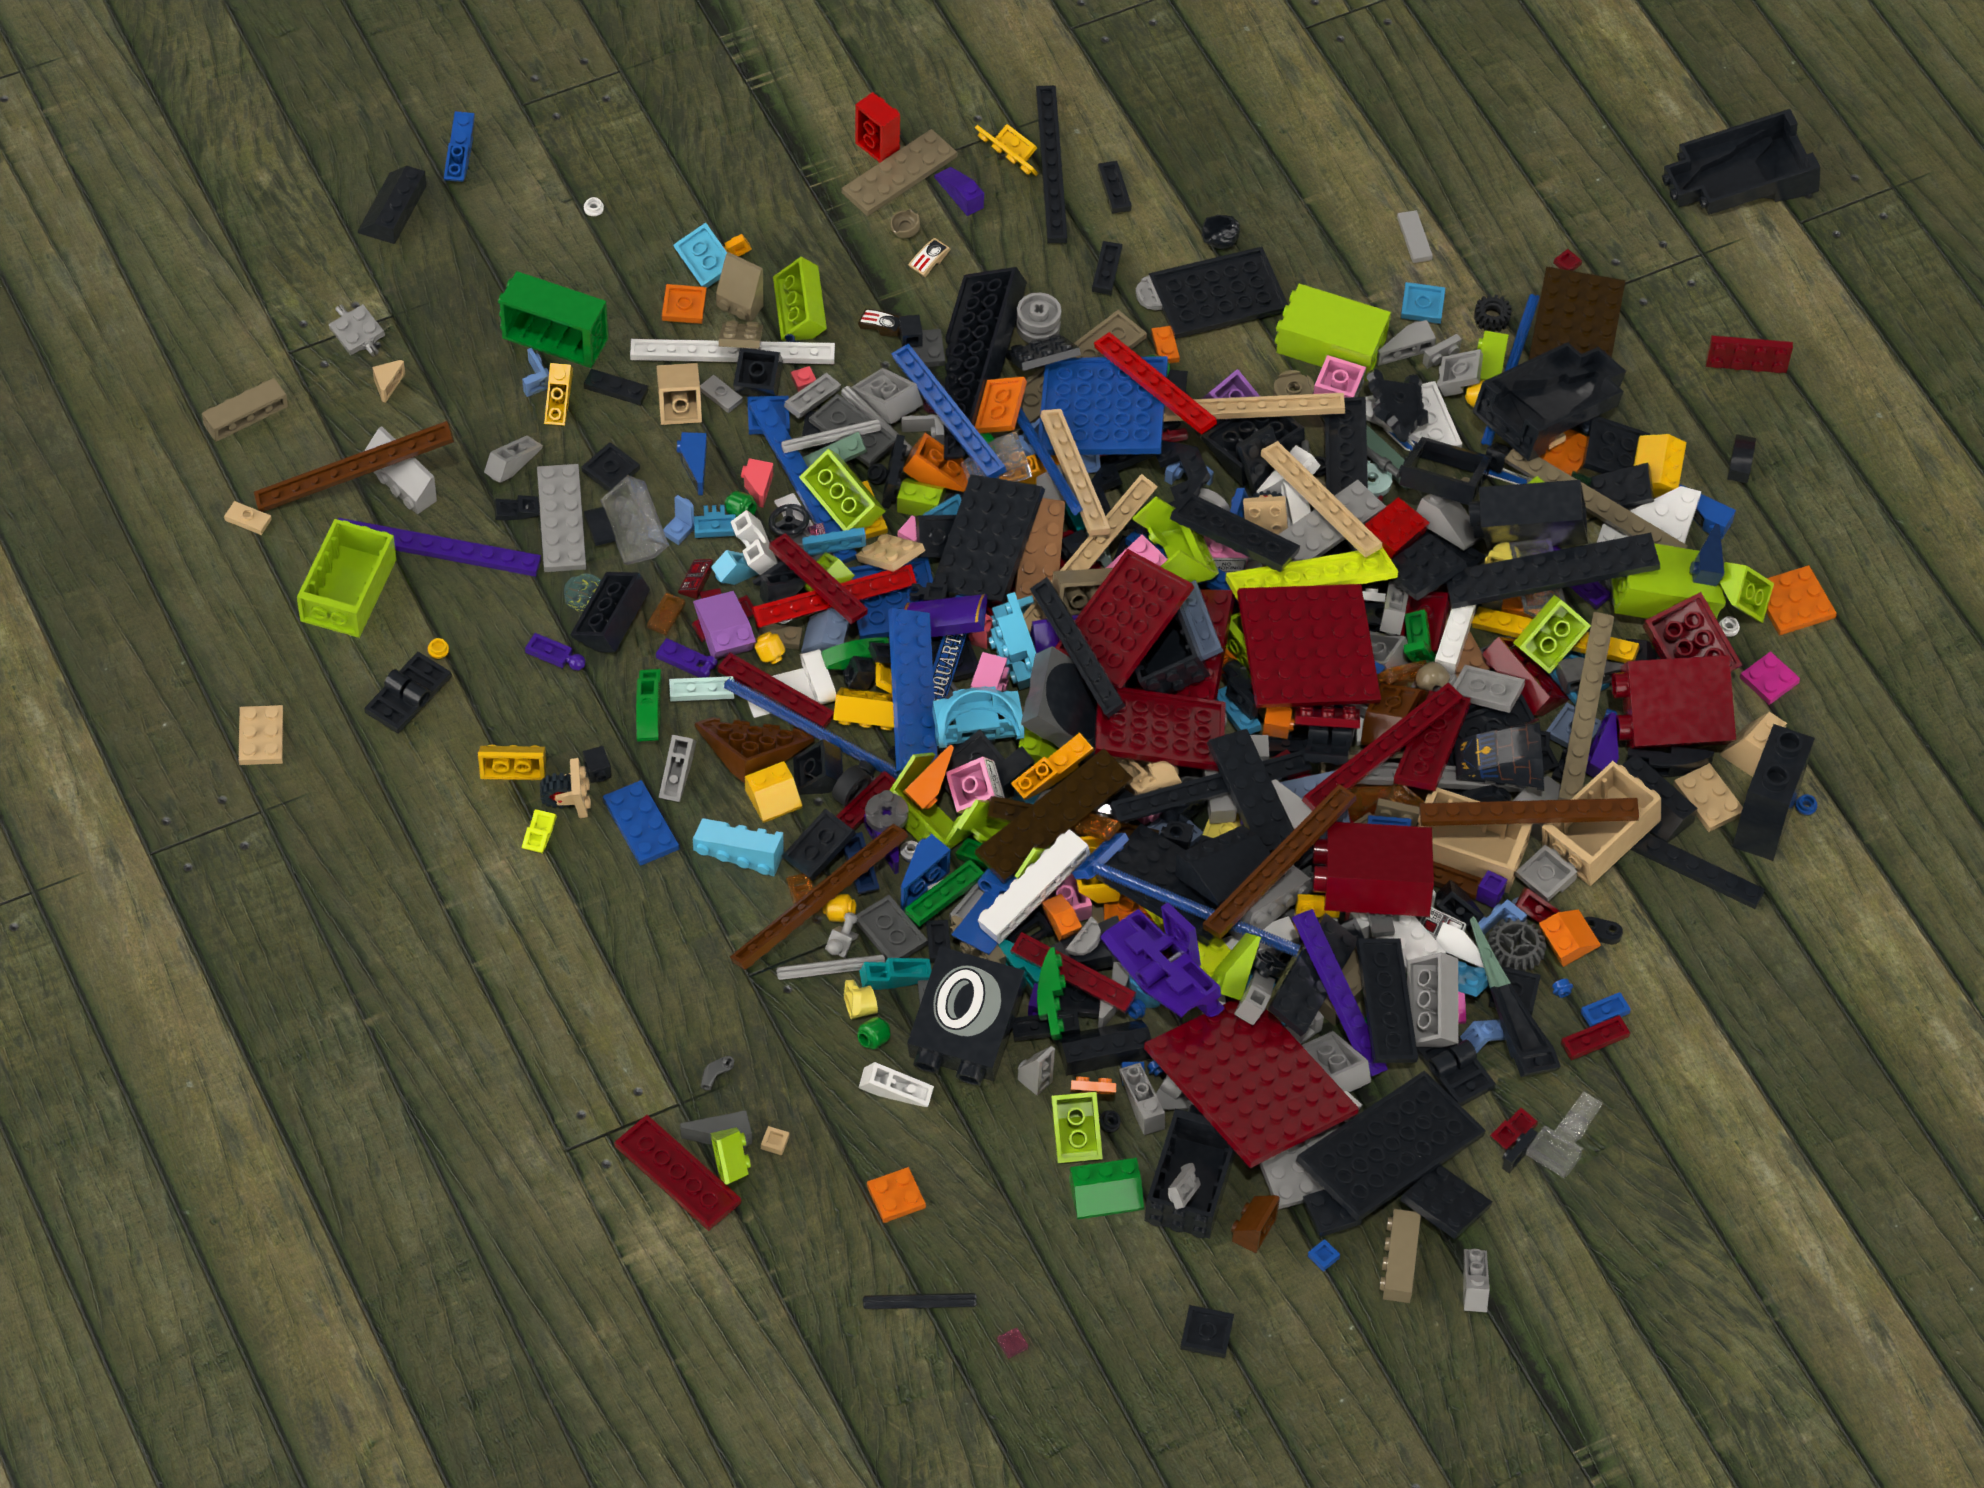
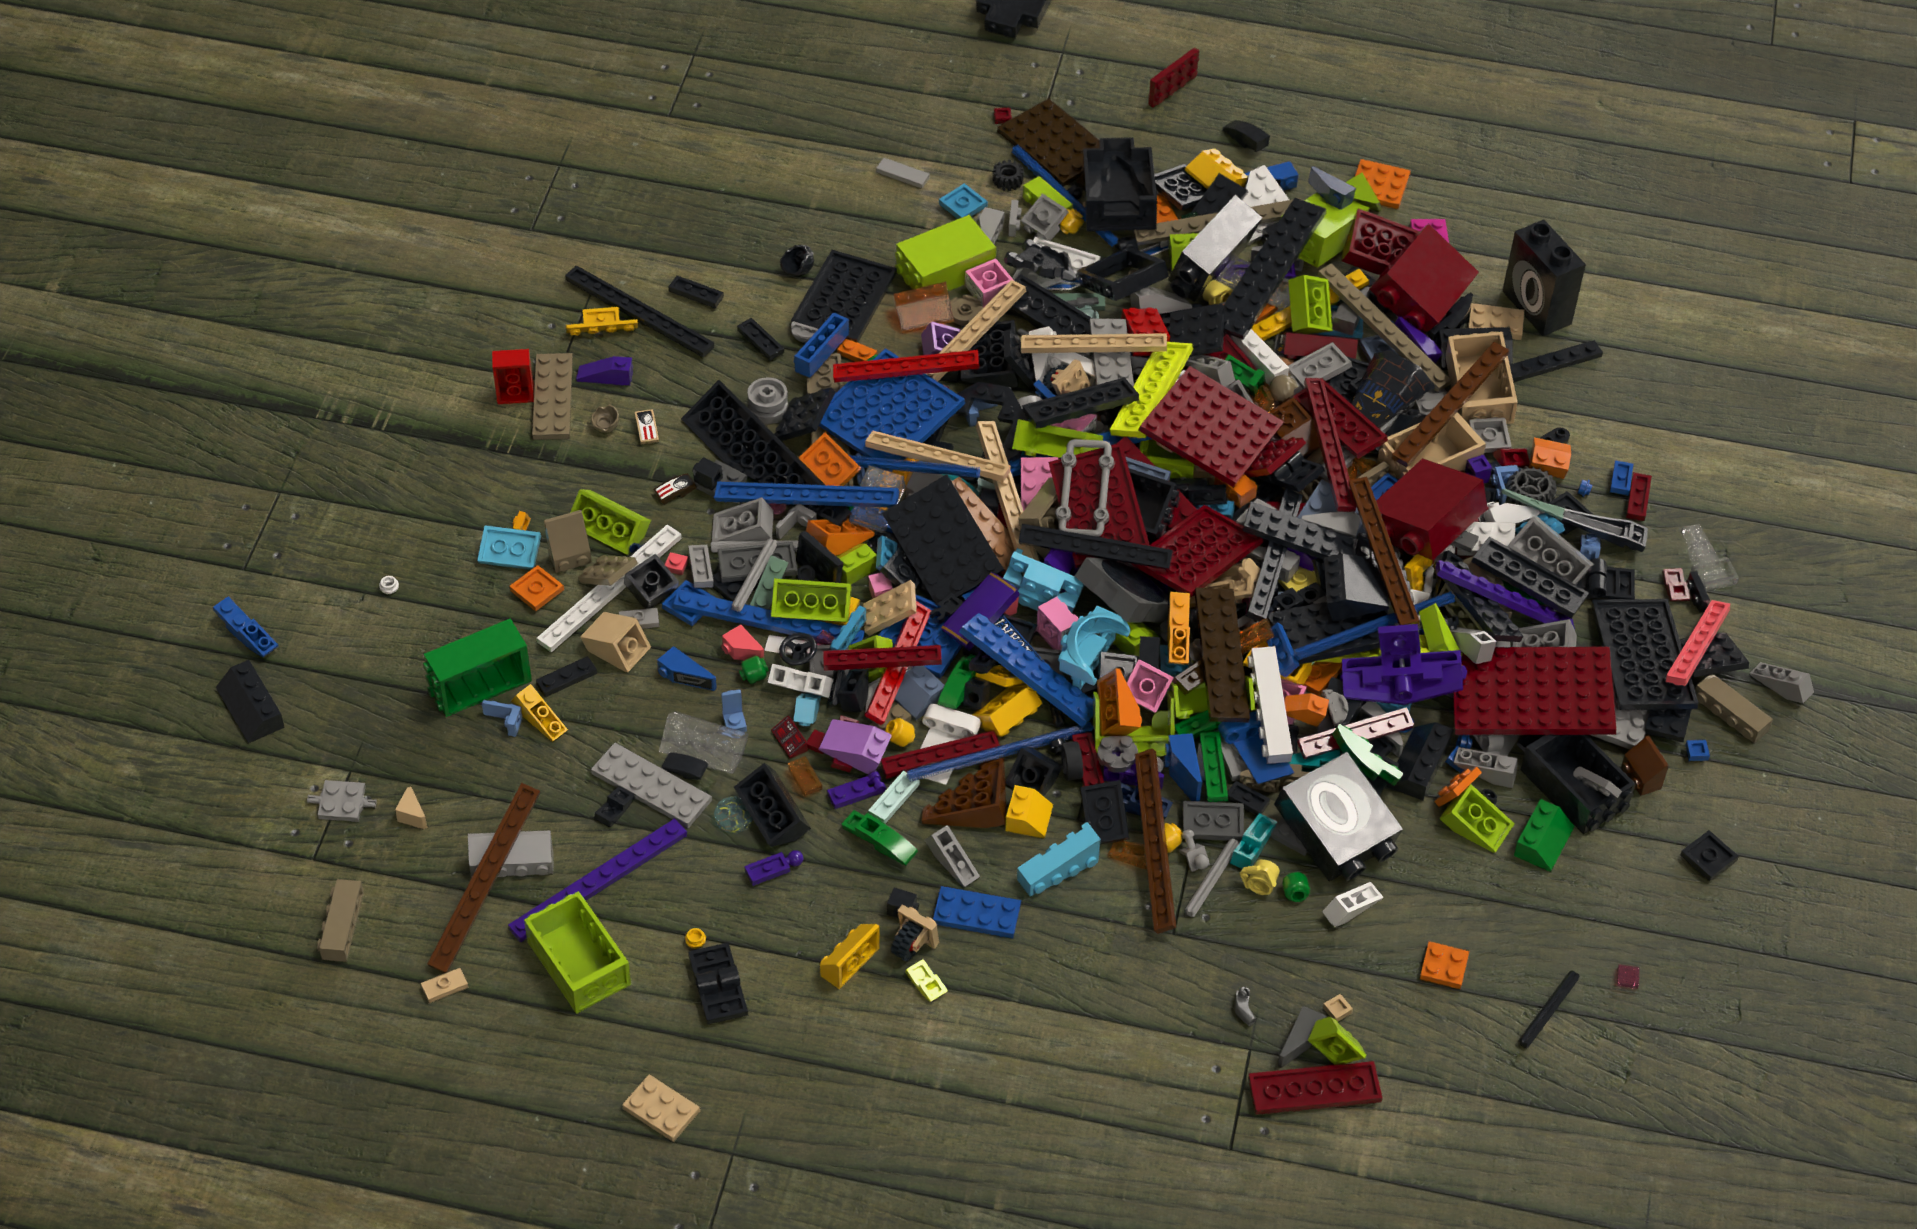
camera: 50 degrees left, 5 degrees down
light grey slope [484,436,543,482] -> none
black plate [581,442,640,494] -> none
dark azure hinge [694,505,736,538] -> none
light grey slope [1018,1046,1055,1096] -> none
tan slope [1720,712,1787,777] -> none
none -> blue brick [794,312,849,378]
none -> clear orange slope [894,282,954,334]
none -> light grey bar [1056,439,1115,537]
none -> coral plate [1666,600,1730,686]

